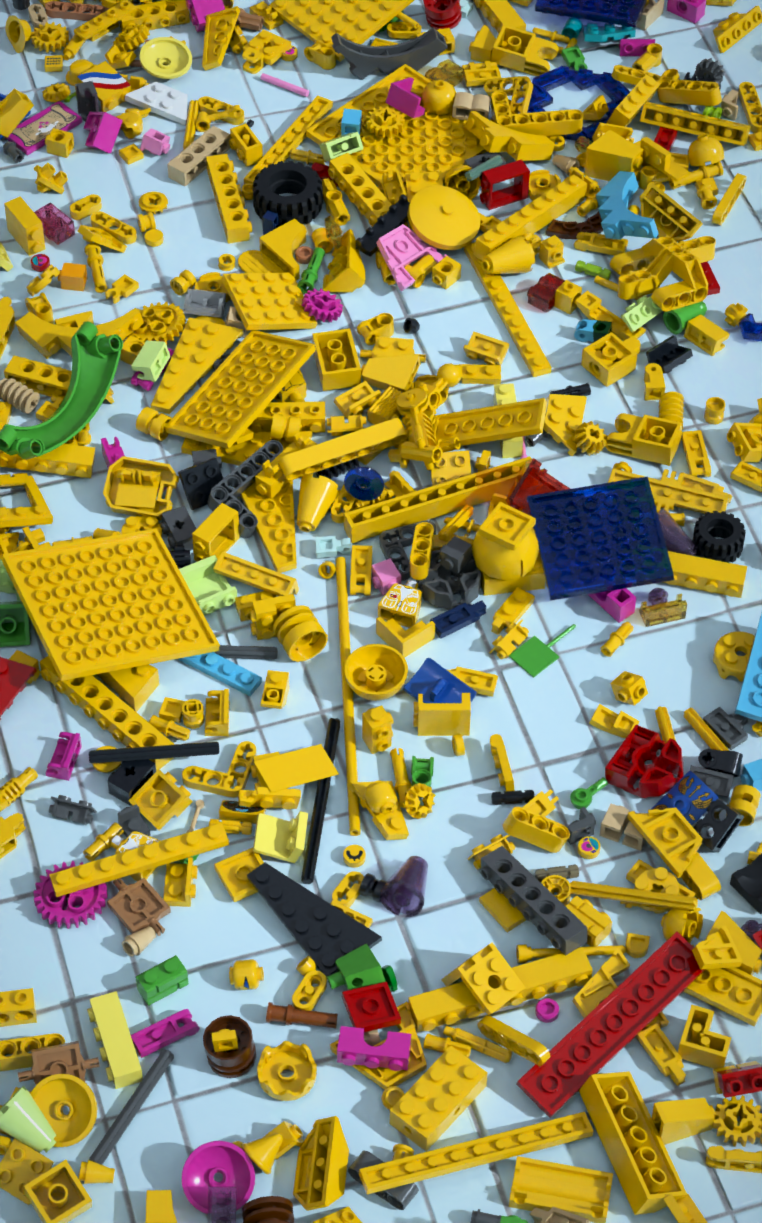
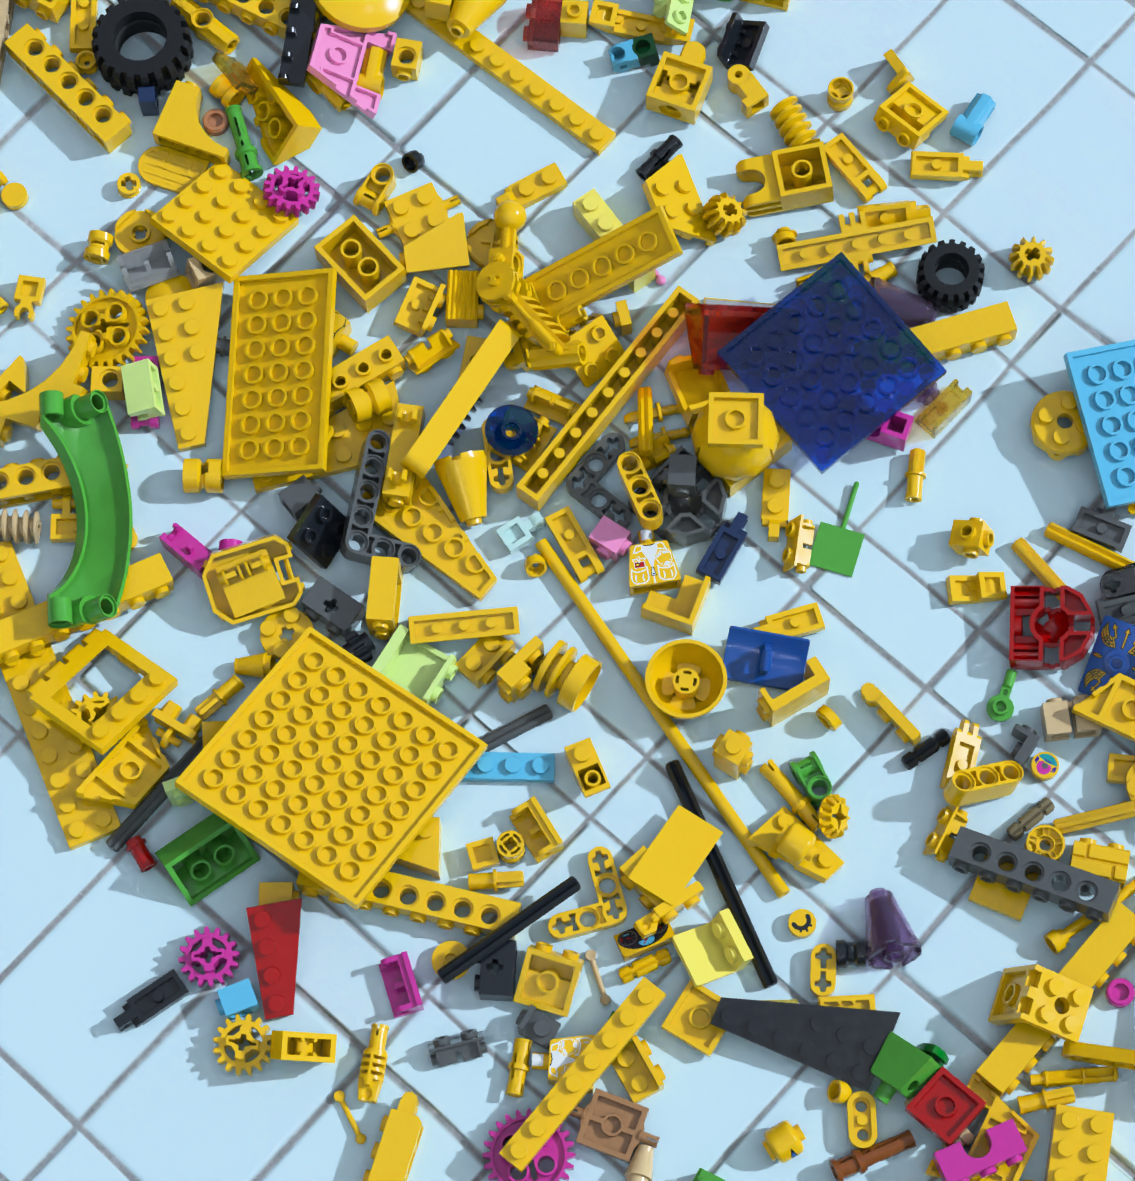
camera: 25 degrees left, 20 degrees up
yellow bracket [463,331,509,365] -> none

